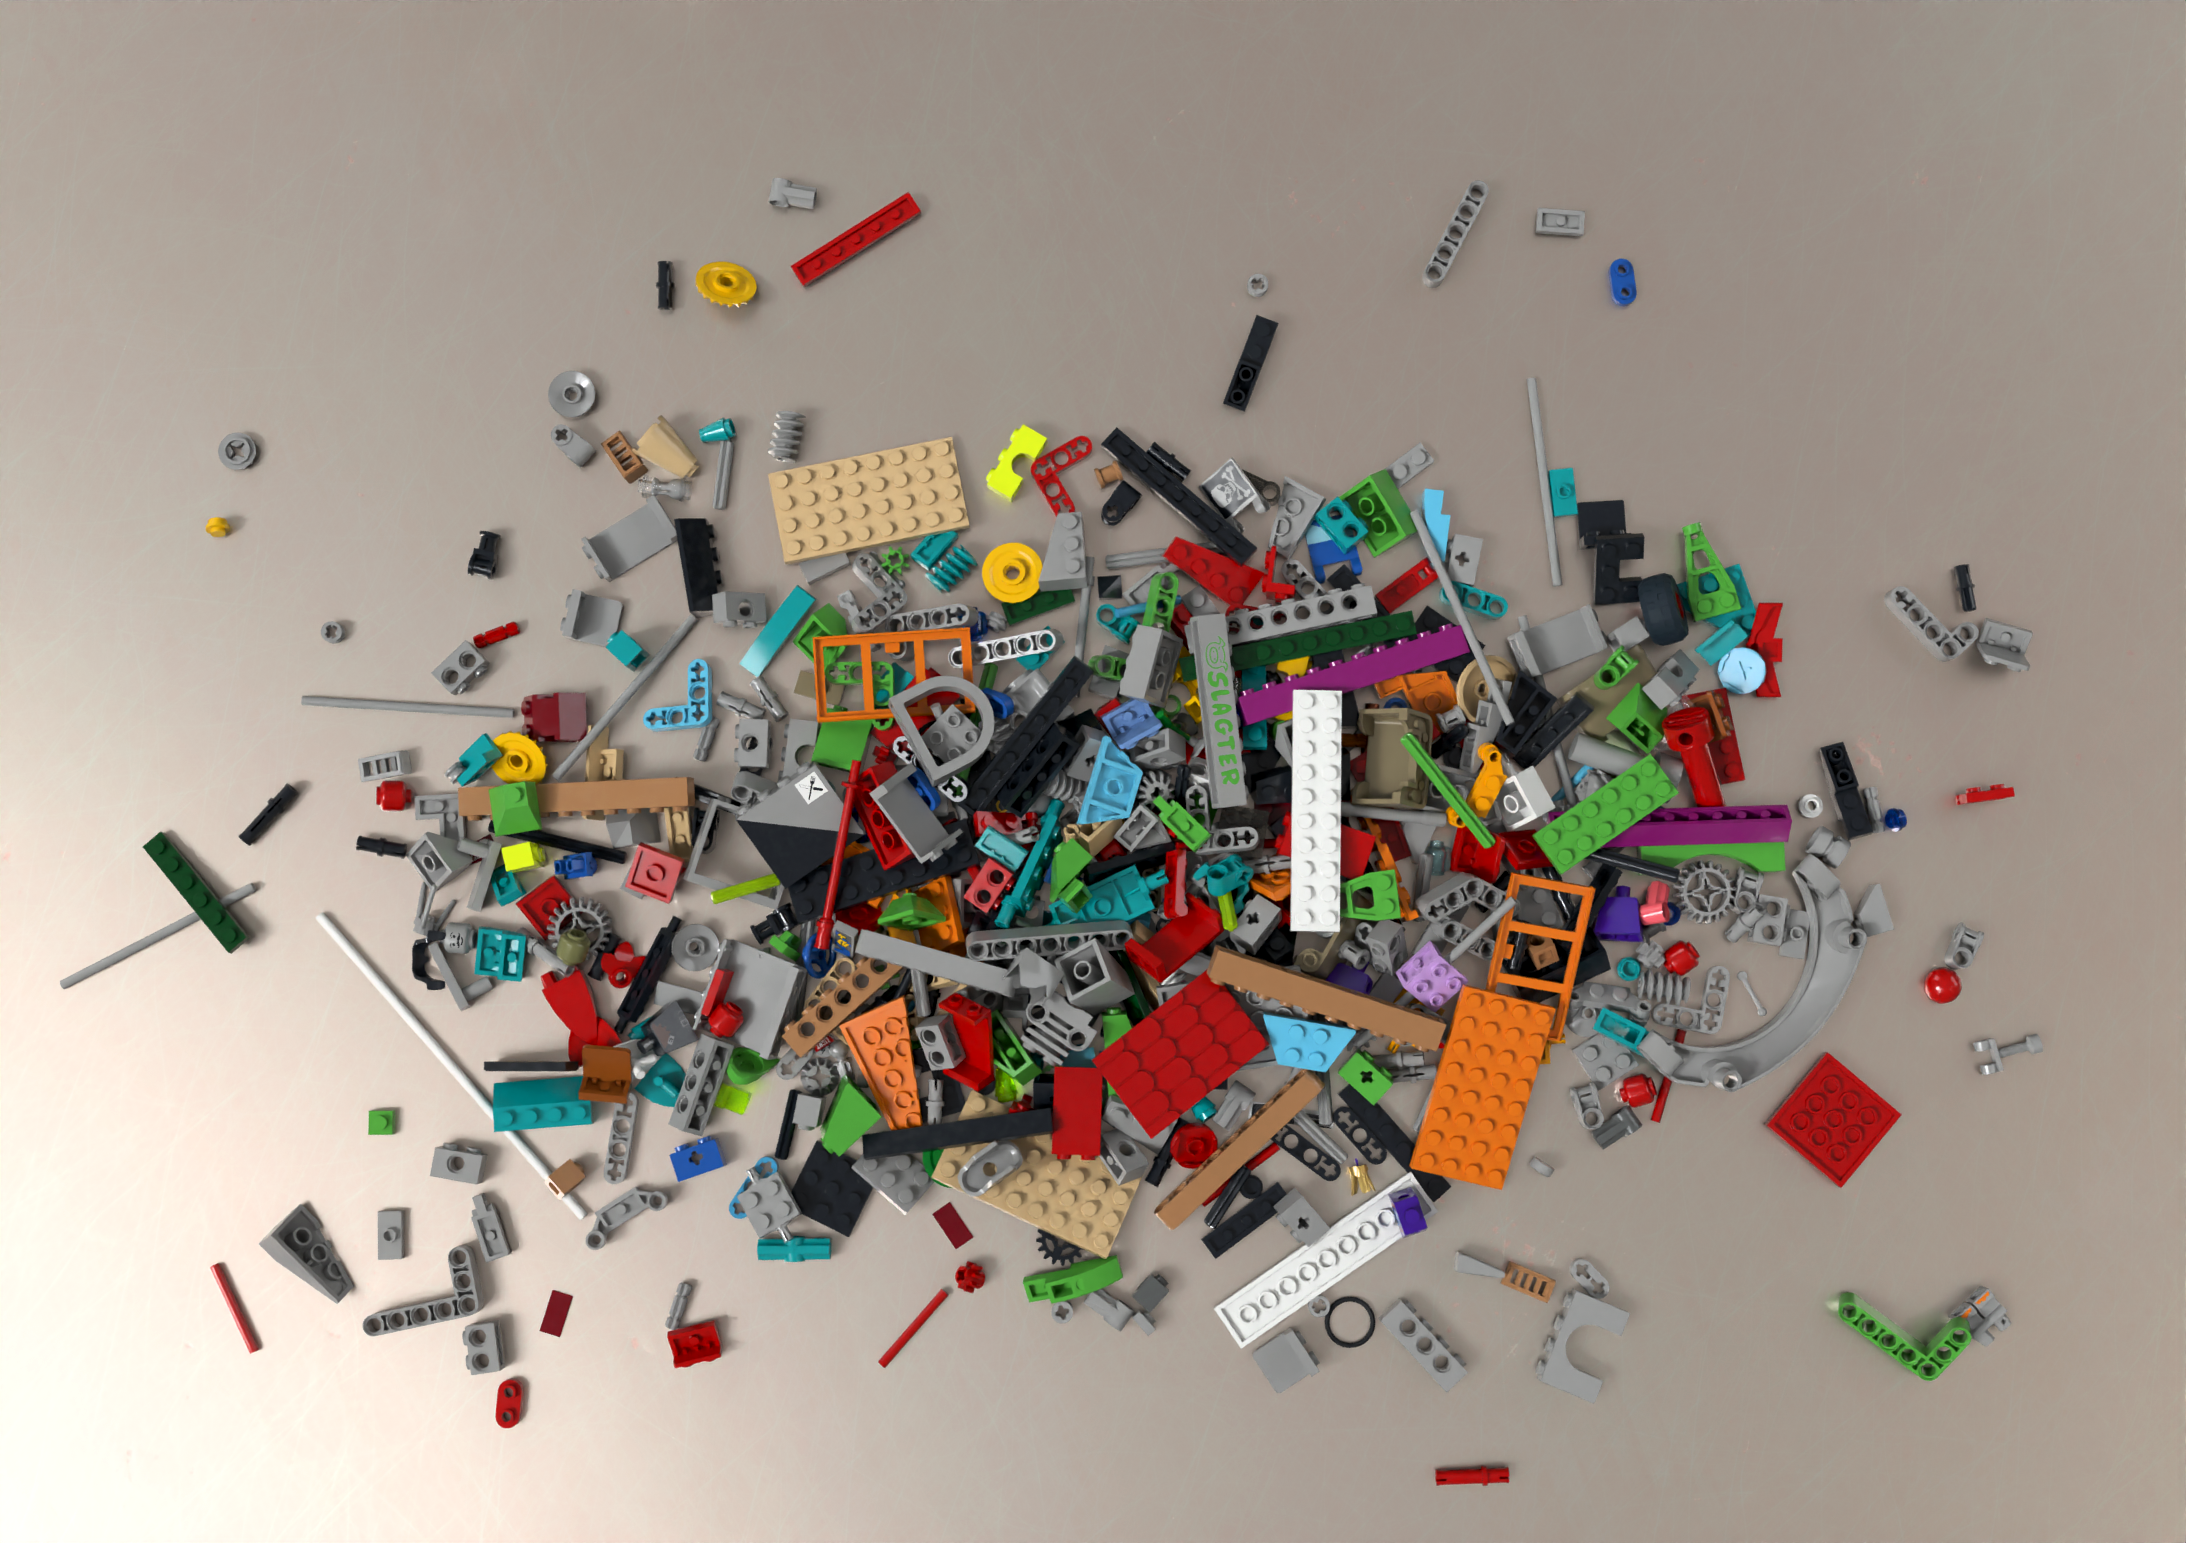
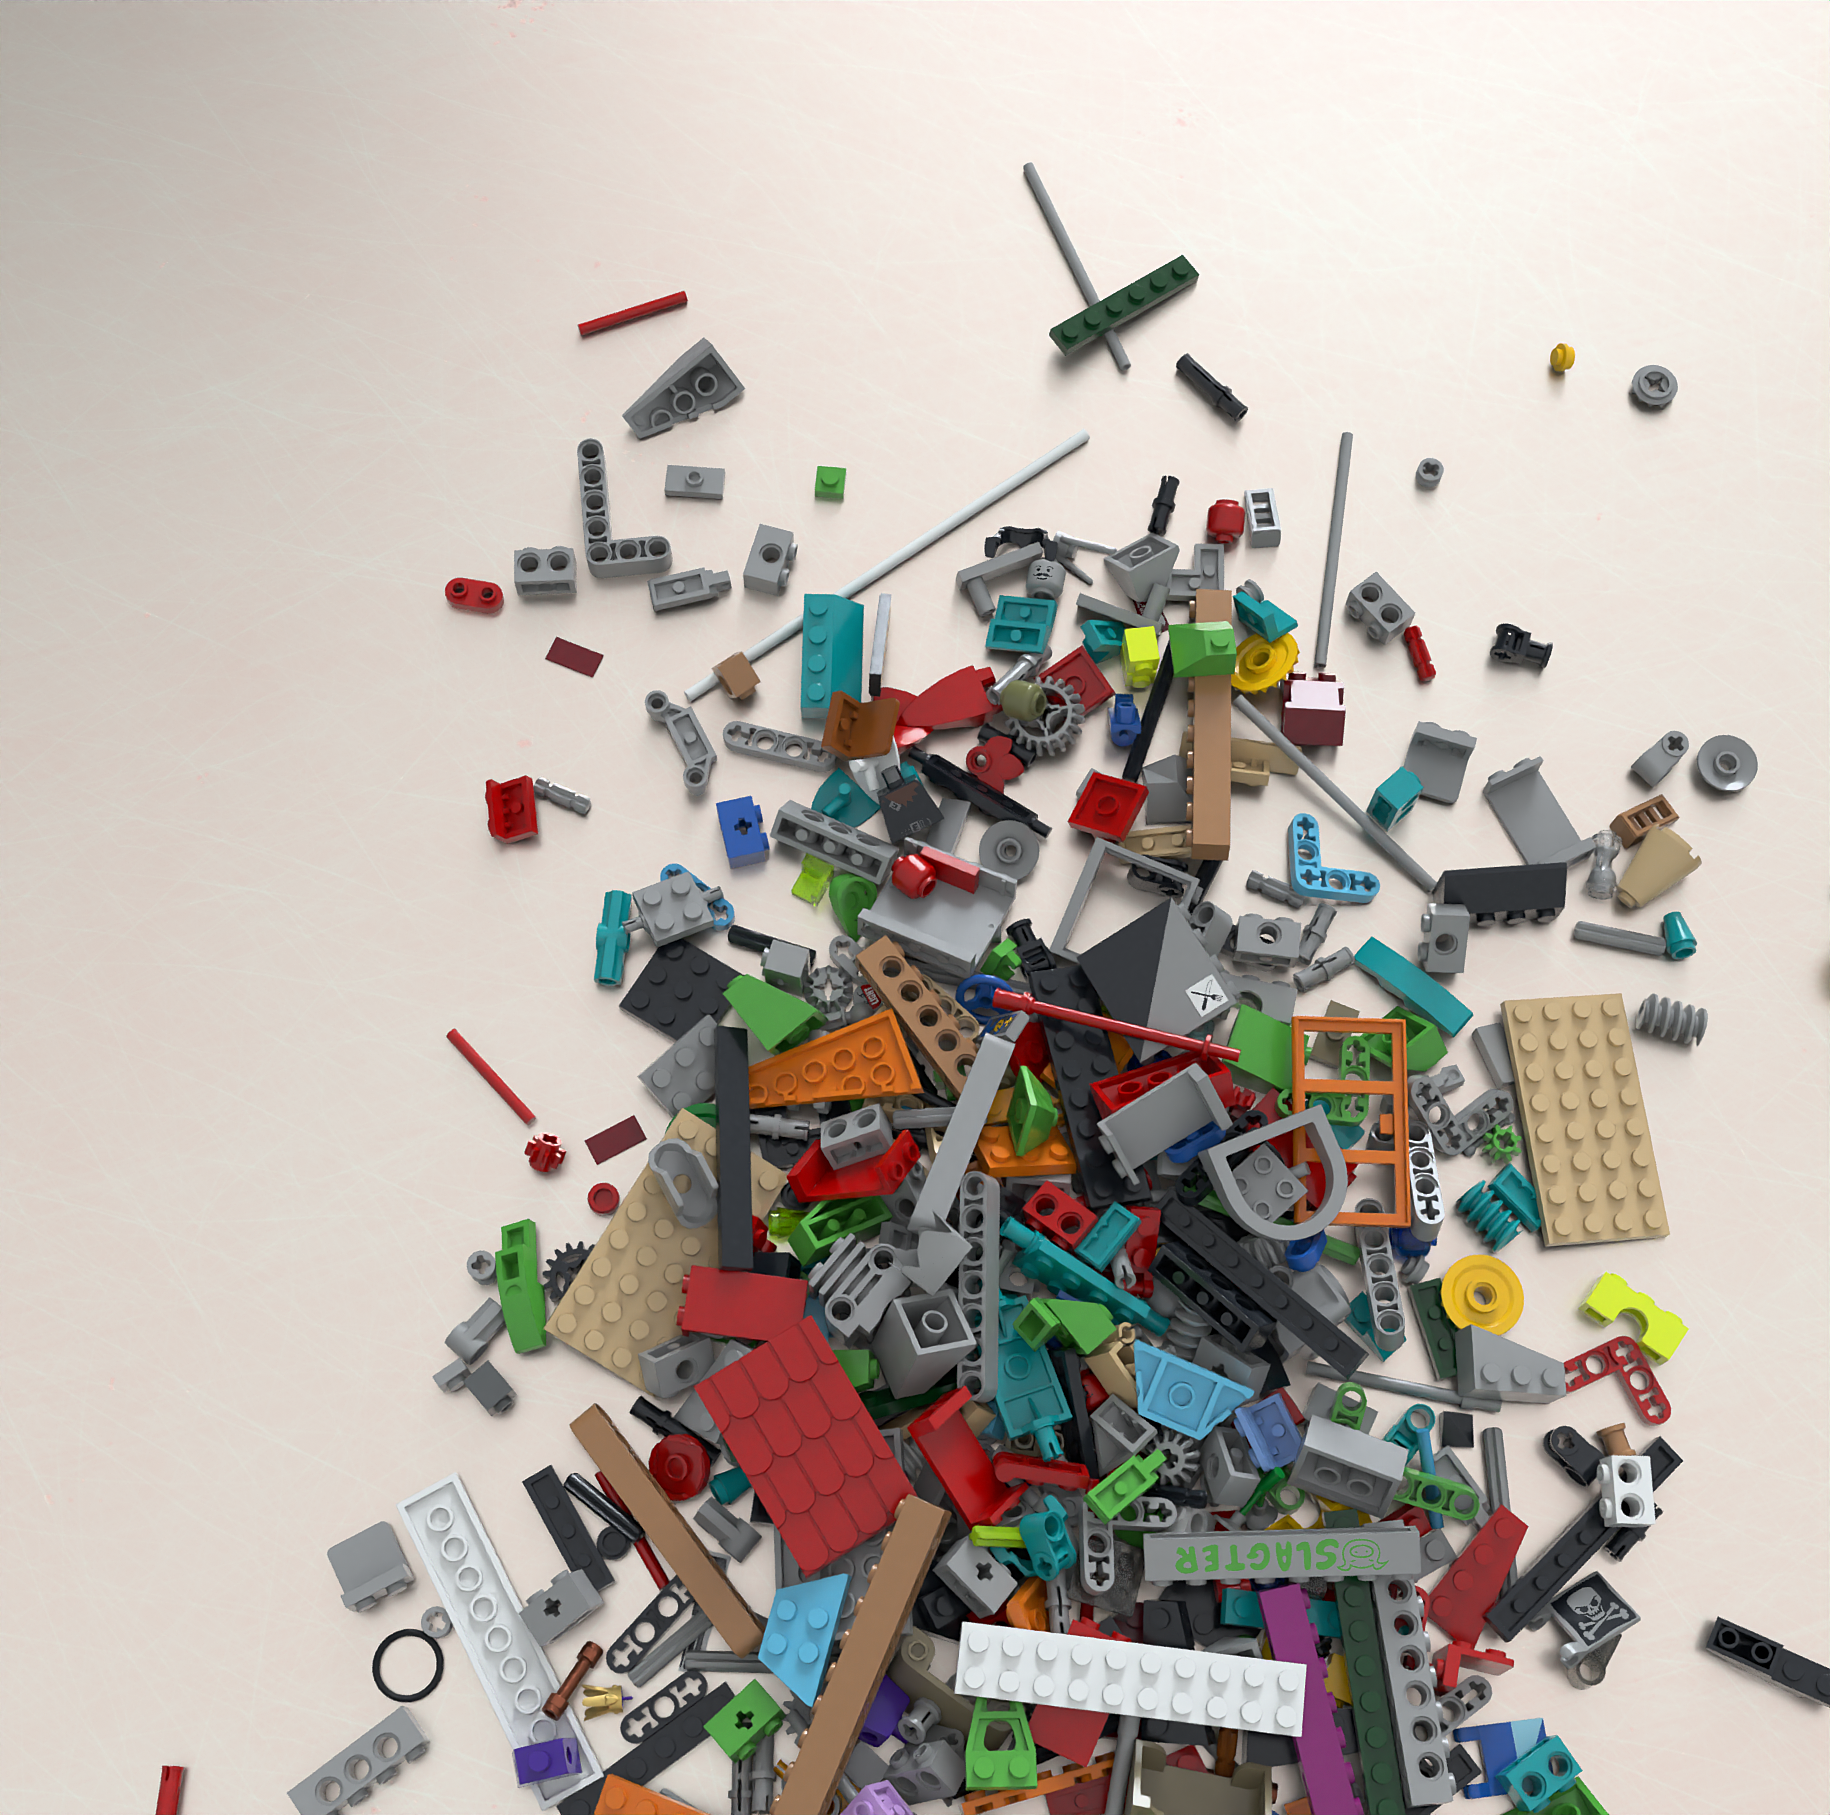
camera: 90 degrees right, 15 degrees down
lime axle [711,873,780,904] -> none
light grey wing [1268,476,1326,559] -> none
none -> copper bar [542,1641,603,1721]
none -> red tile [587,1183,620,1216]
none -> white brick [1597,1455,1656,1527]

